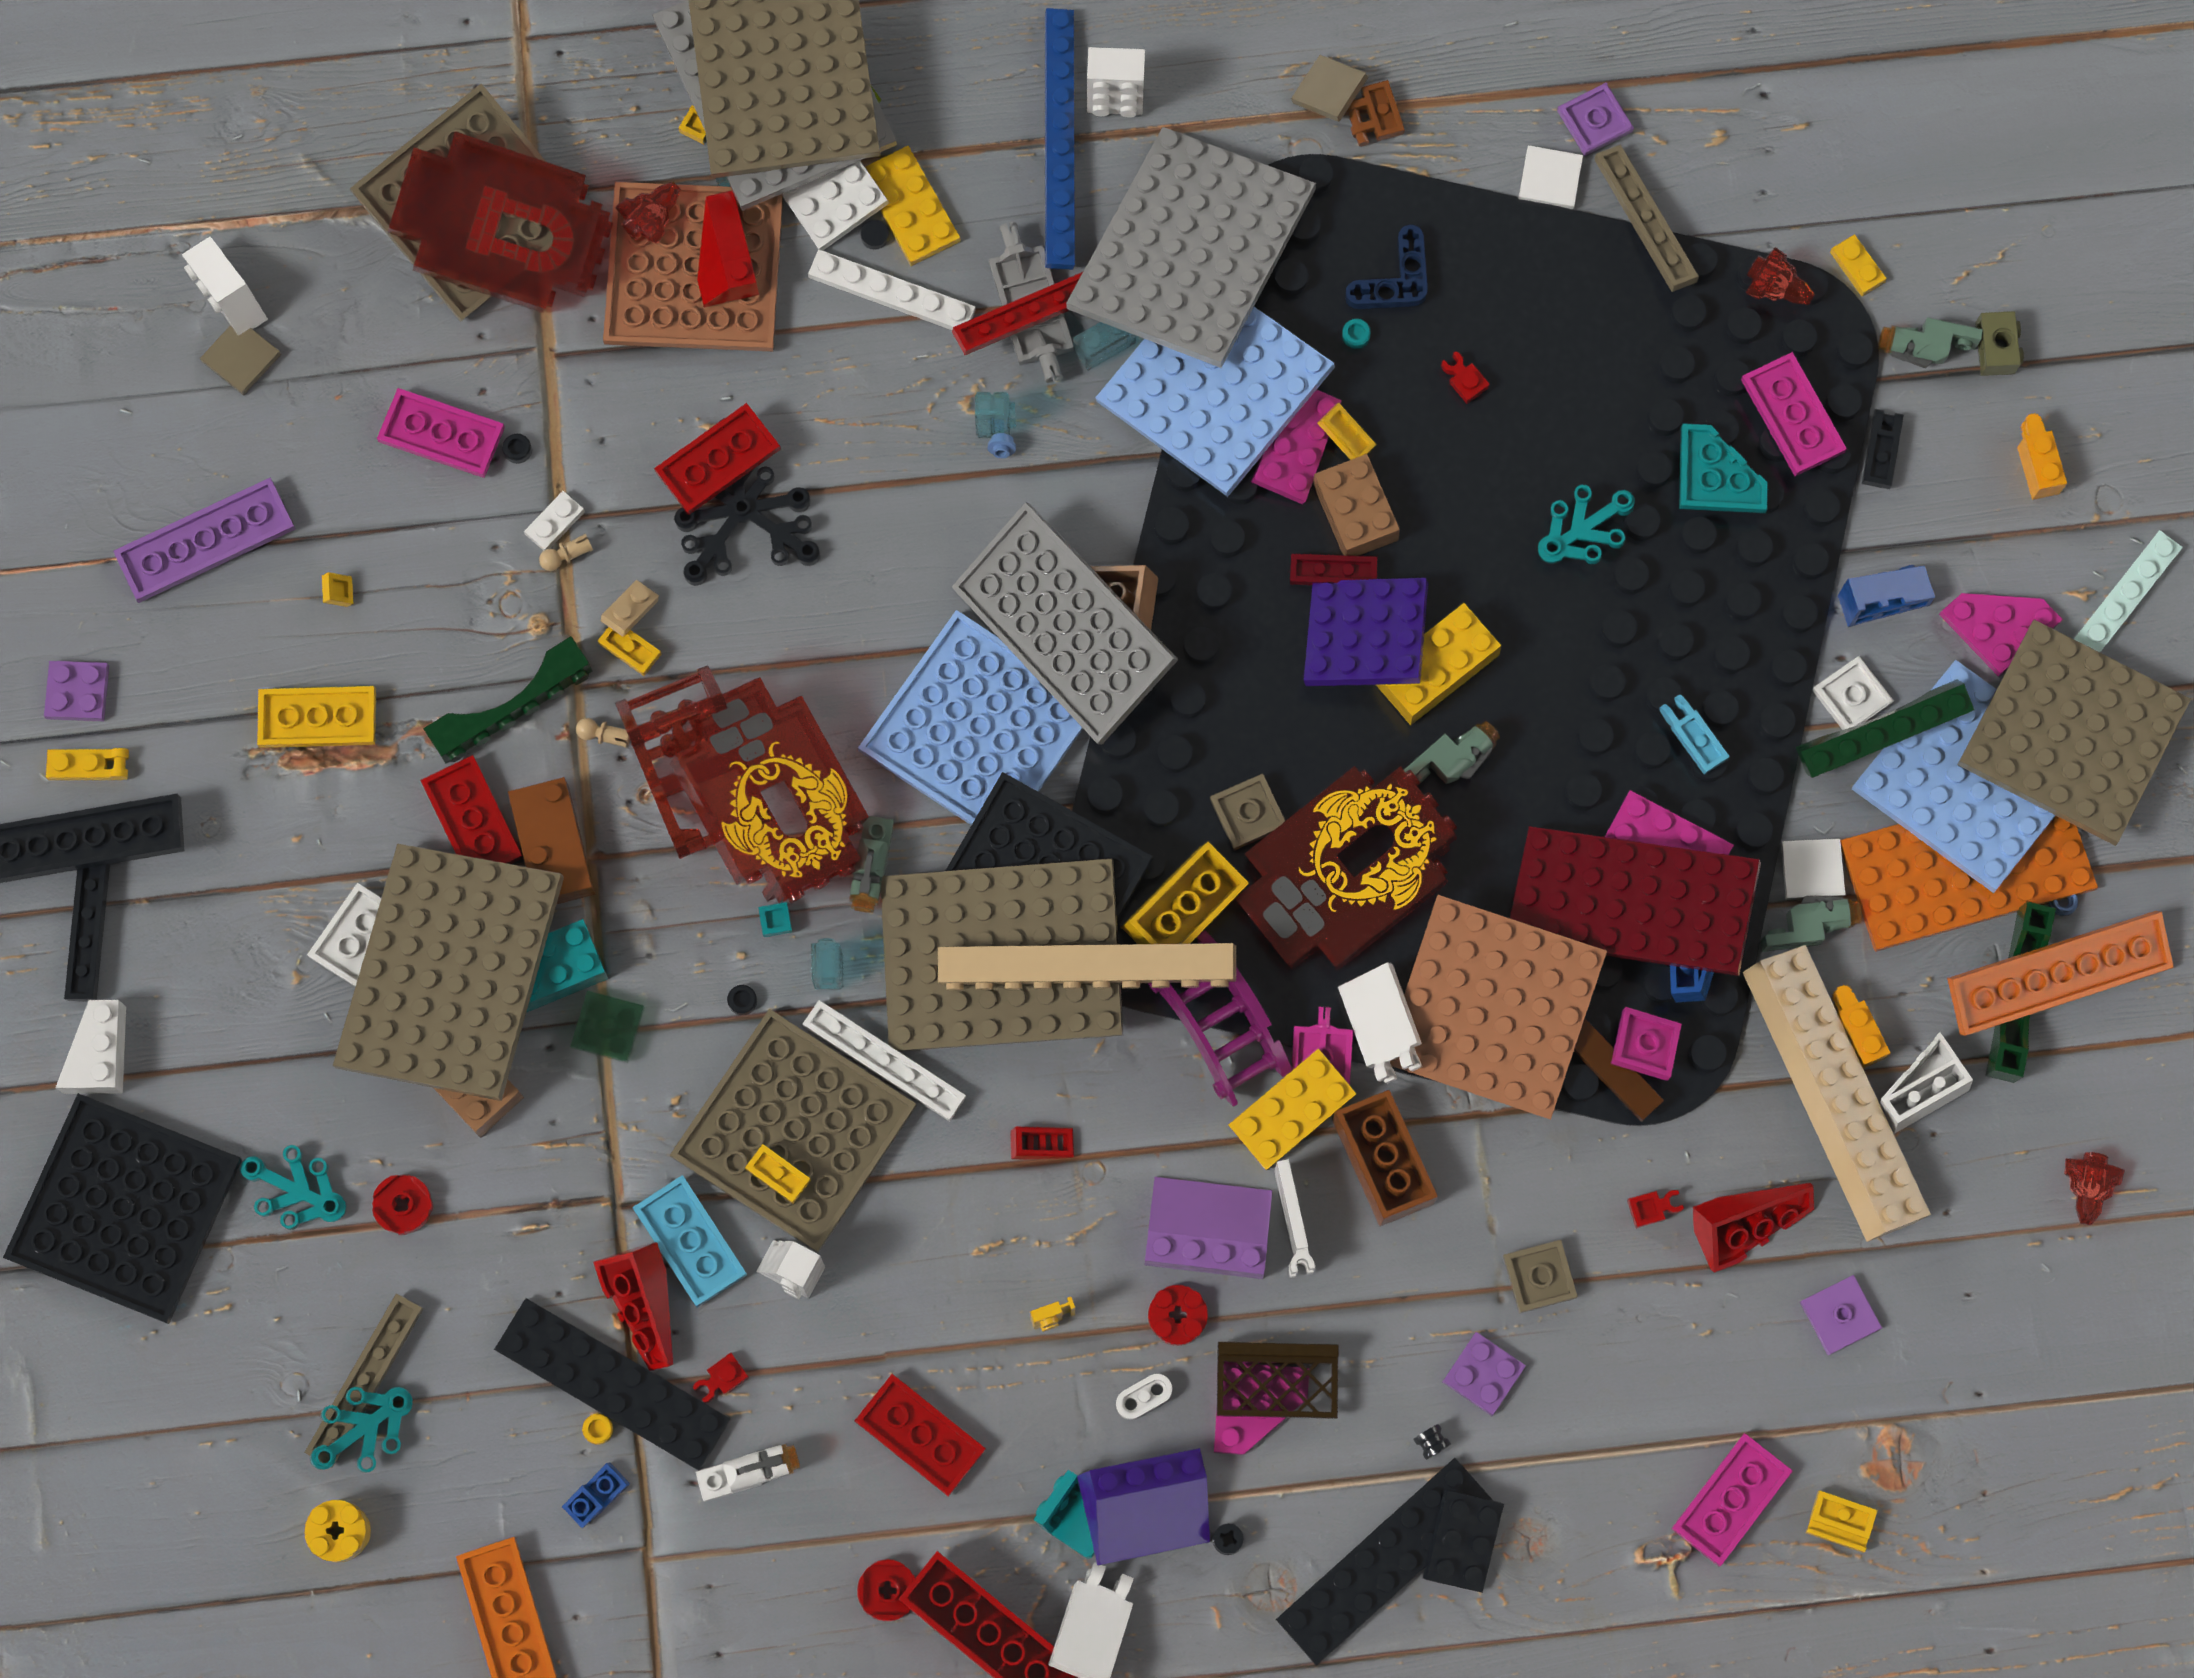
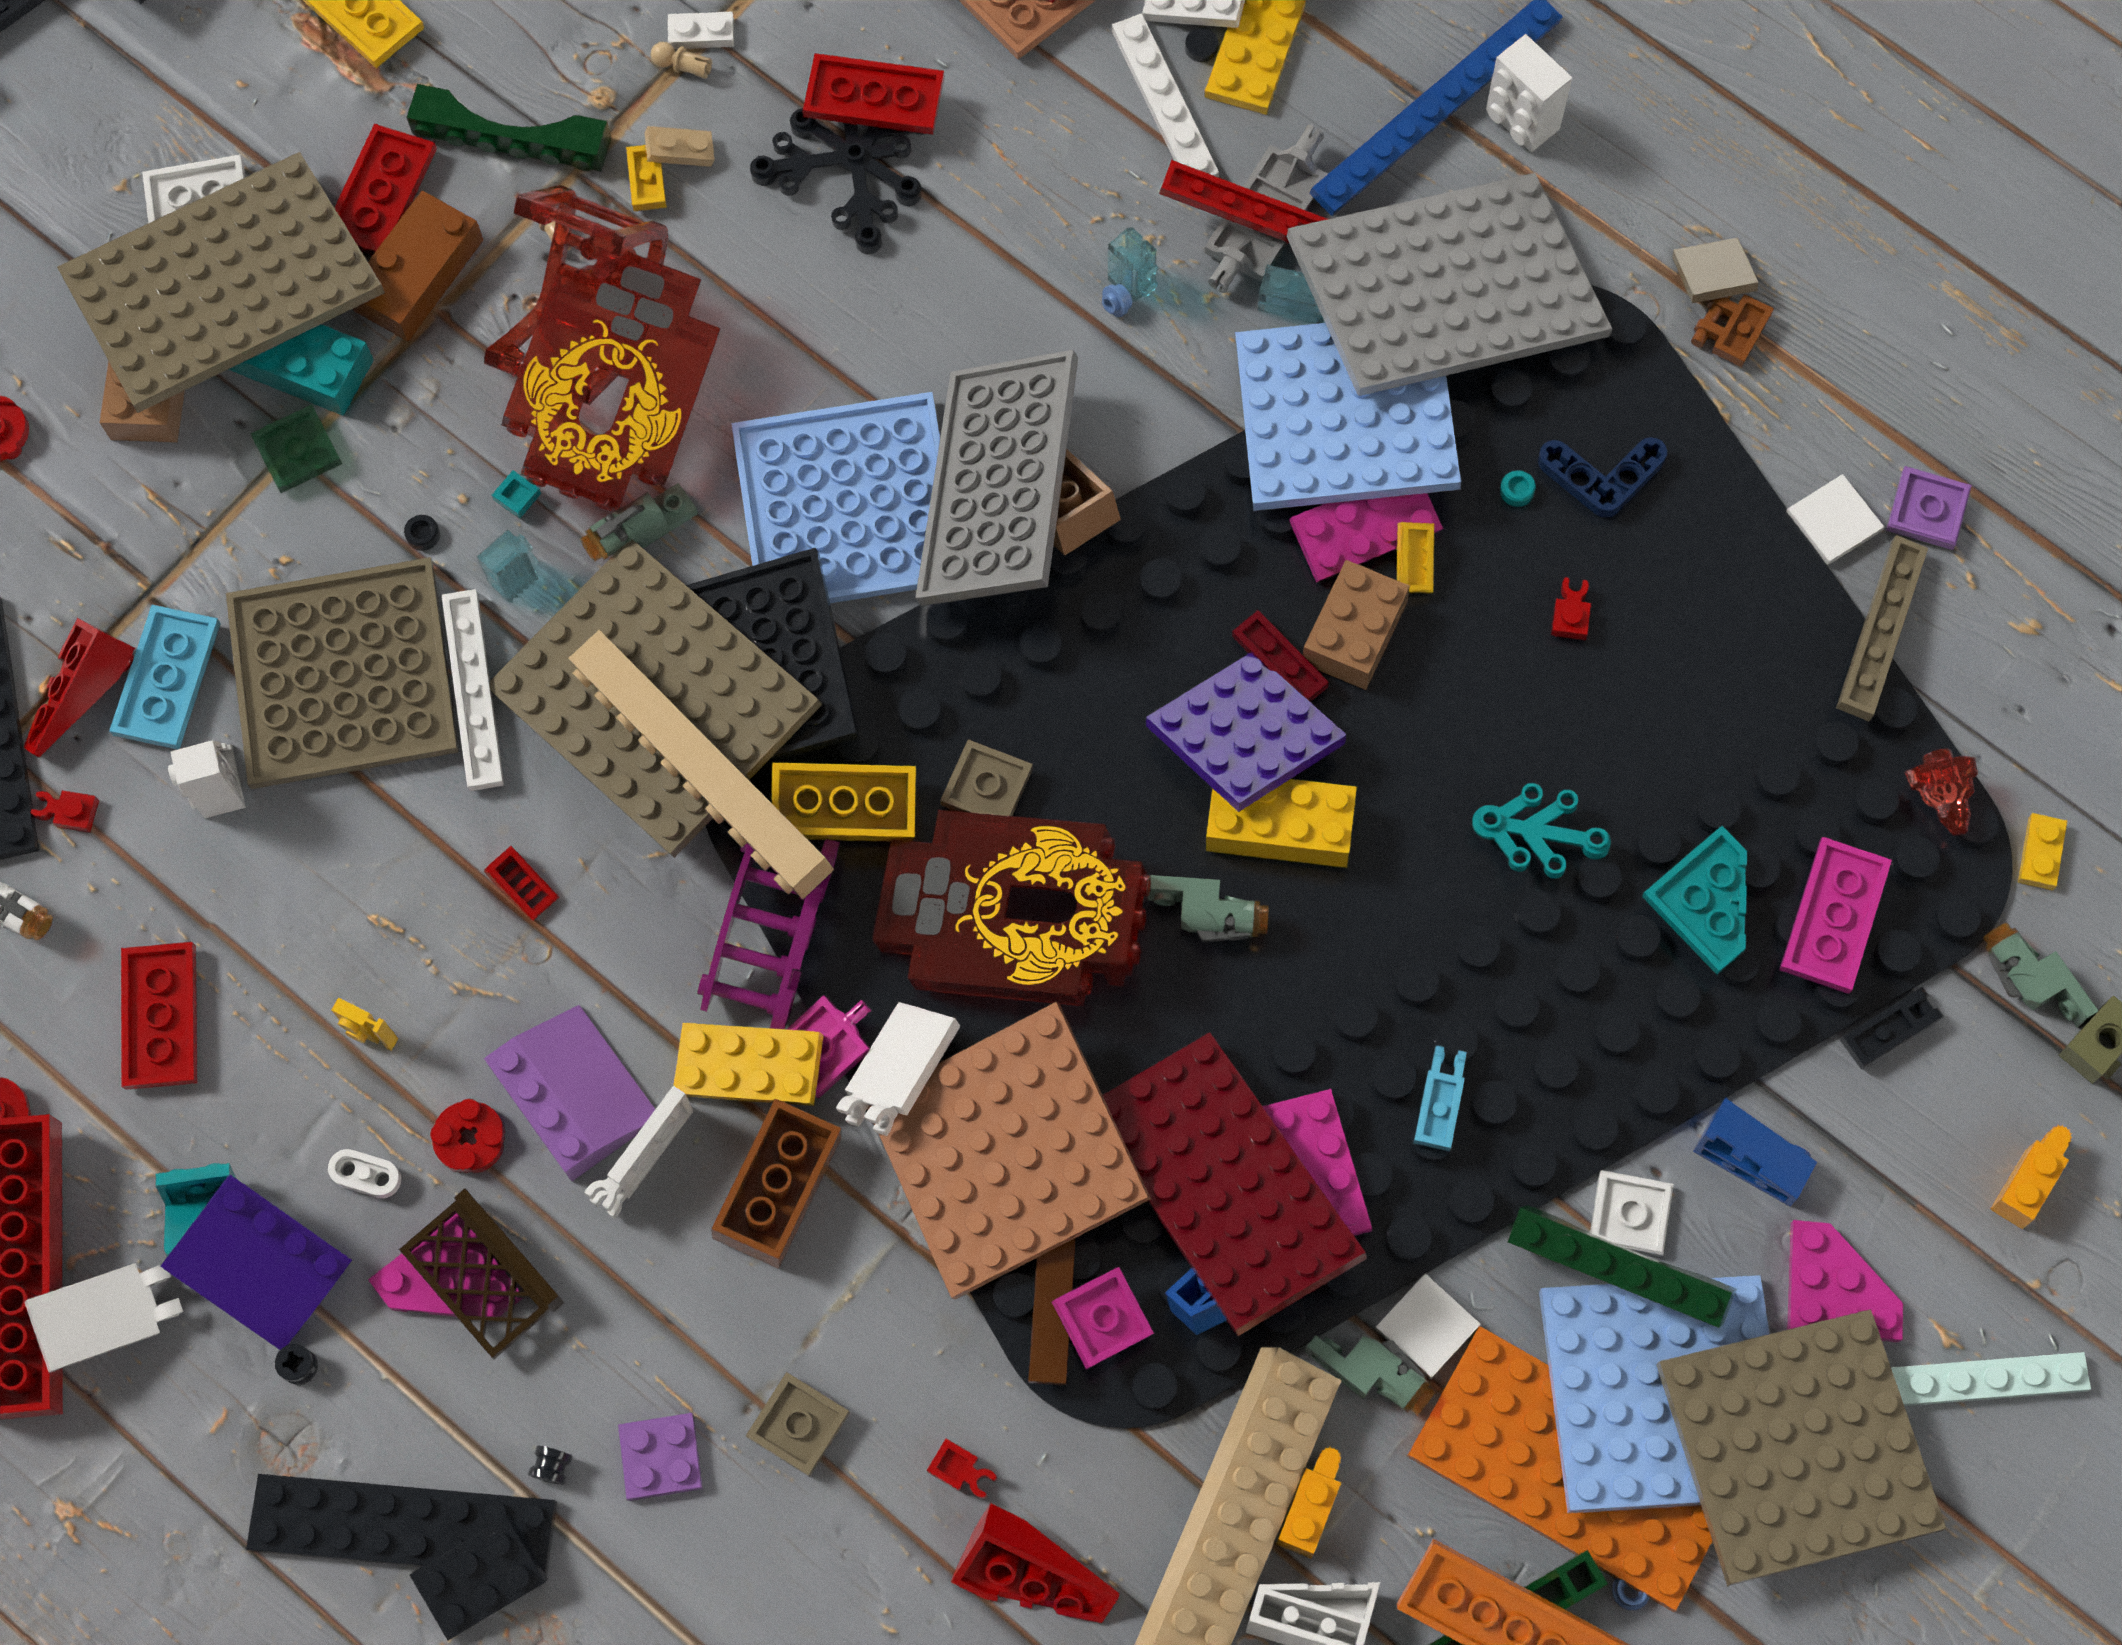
camera: 50 degrees right, 5 degrees down
yellow plate [745,1144,811,1204] -> none

